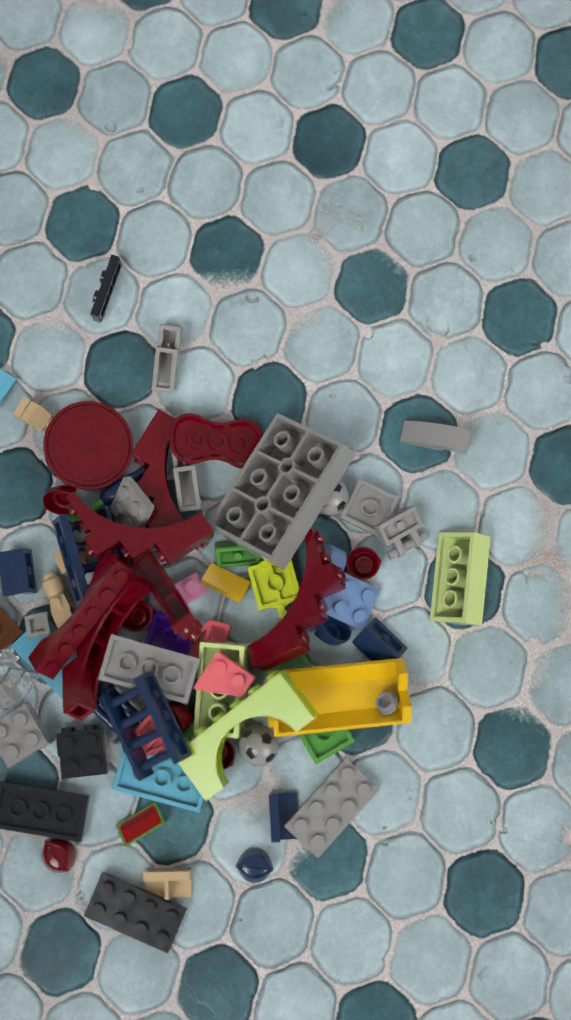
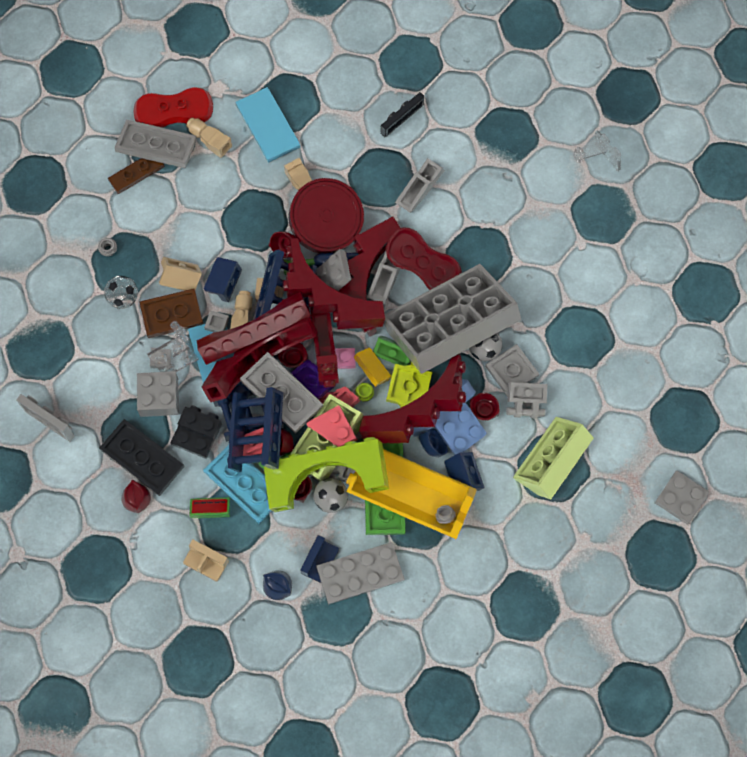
camera: 25 degrees right, 10 degrees down
black plate [84,871,187,953] -> none
light grey slope [400,420,472,454] -> none
none -> lime plate [355,383,374,402]

